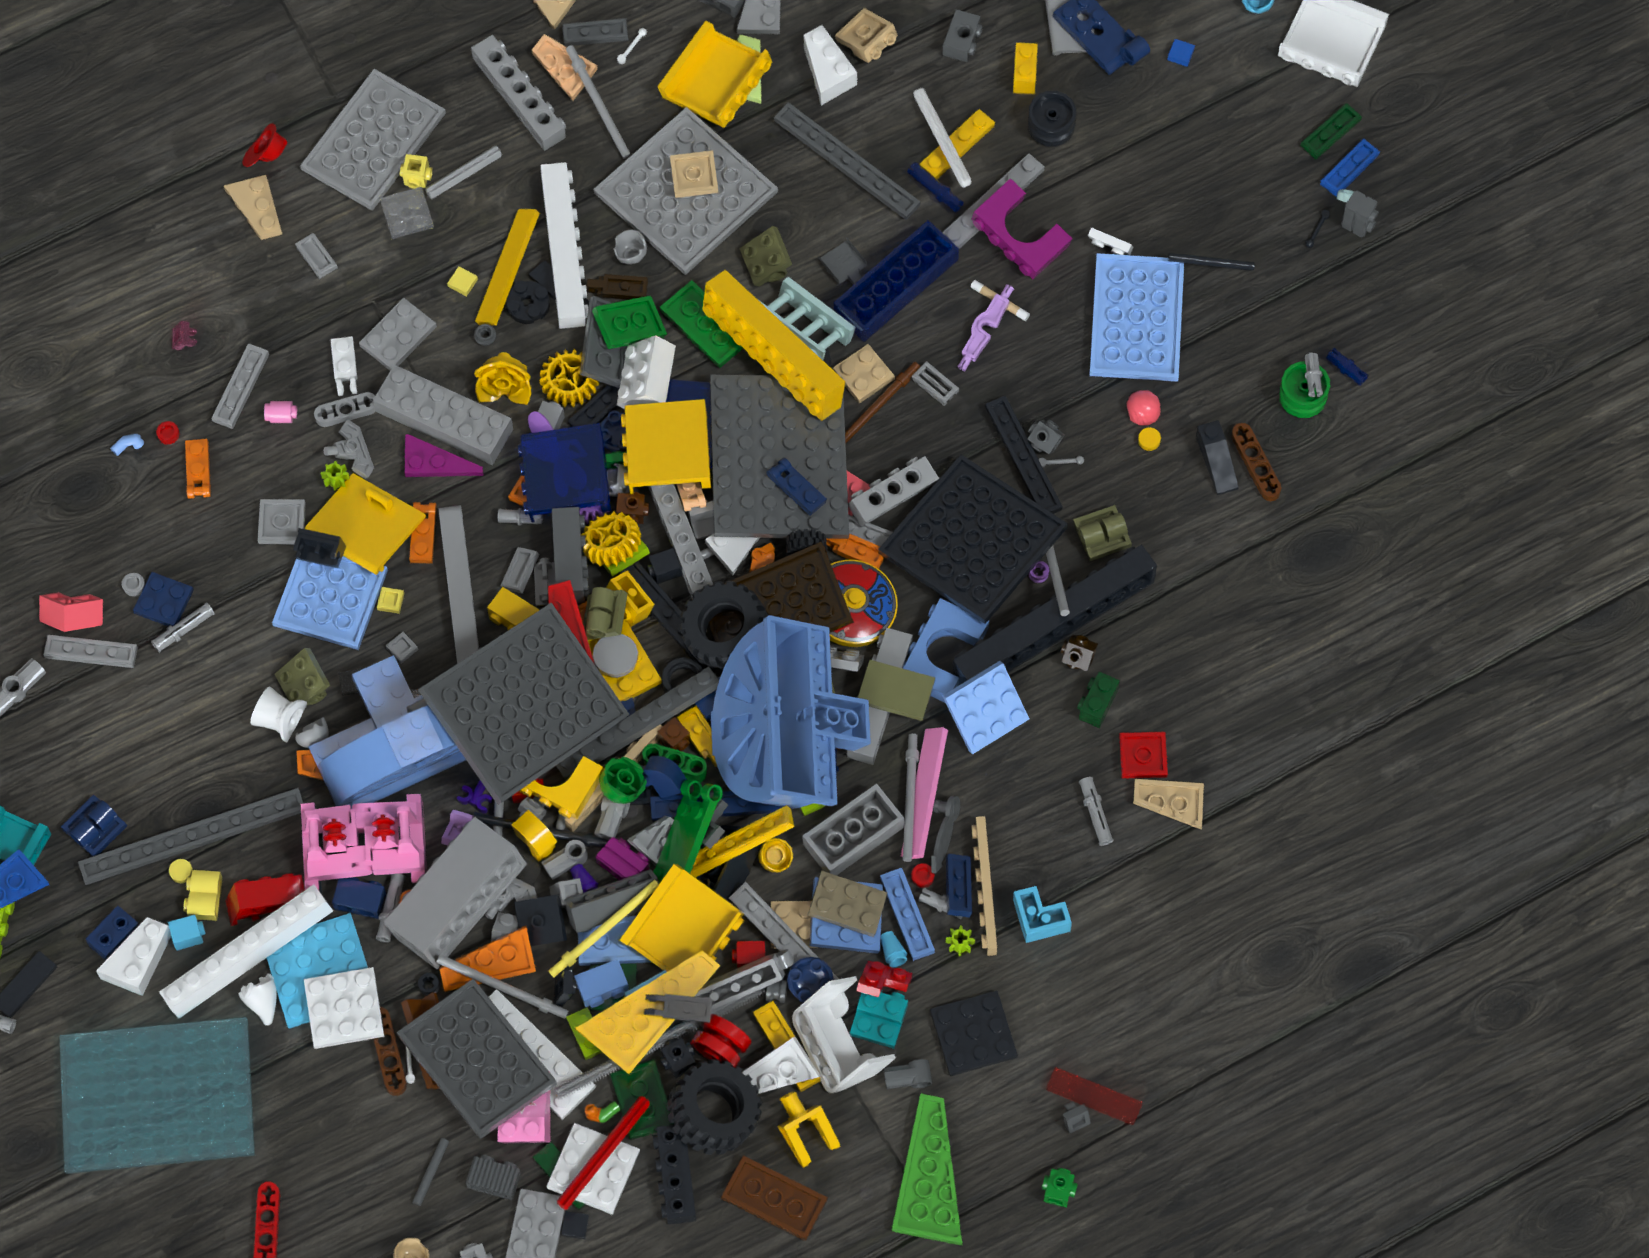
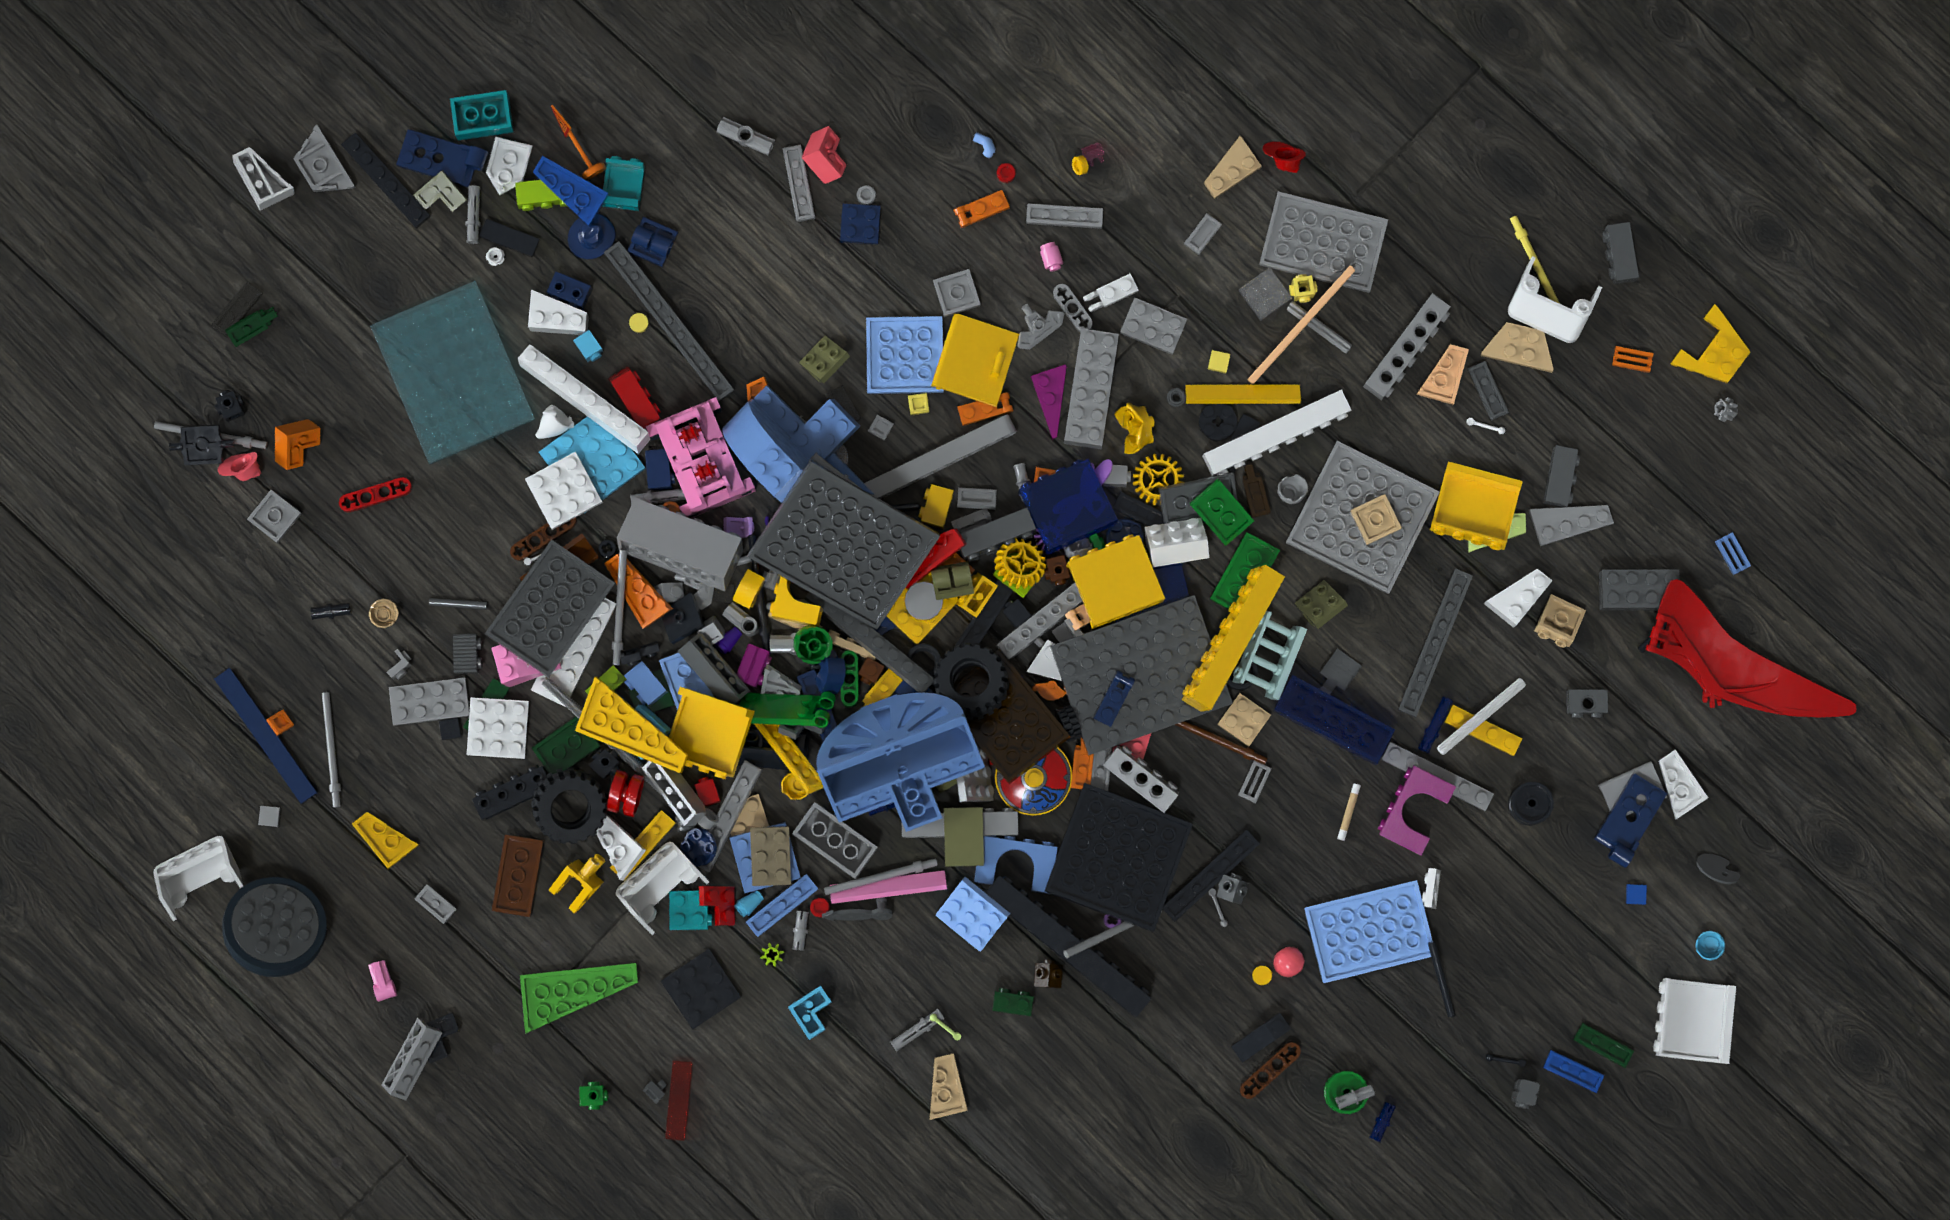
camera: 70 degrees right, 15 degrees up
light grey pin [151,602,214,653] -> none
light yellow brick [184,870,222,921] -> none
white hat [251,687,307,742] -> none
black hinge [293,528,346,568] -> none
light grey hair [296,717,329,748] -> none
lime gear [321,461,350,490] -> none
light yellow bar [548,879,659,978] -> none
red axle [557,1096,650,1210] -> none
light grey bar [566,45,631,159] -> none
arm [584,1101,621,1123] -> none
black hinge [644,994,712,1023] -> none
dark grey piece [884,1059,932,1089] -> none
dark blue plate [946,854,972,918] -> none
lavender piece [957,284,1014,371] -> none
tan plate [971,816,997,956] -> none
yellow brick [1013,43,1038,94] -> none
olive plate [1073,505,1132,561] -> none
red plate [1119,732,1168,779] -> none
light aqua tile [1337,189,1354,202] -> none
none -> white plate [486,247,505,266]
none -> dark blue hat [568,214,615,259]
none -> yellowish green hinge [930,1014,961,1040]
none -> yellow tile [1072,155,1088,175]
none -> light nougat tile [1247,265,1355,384]

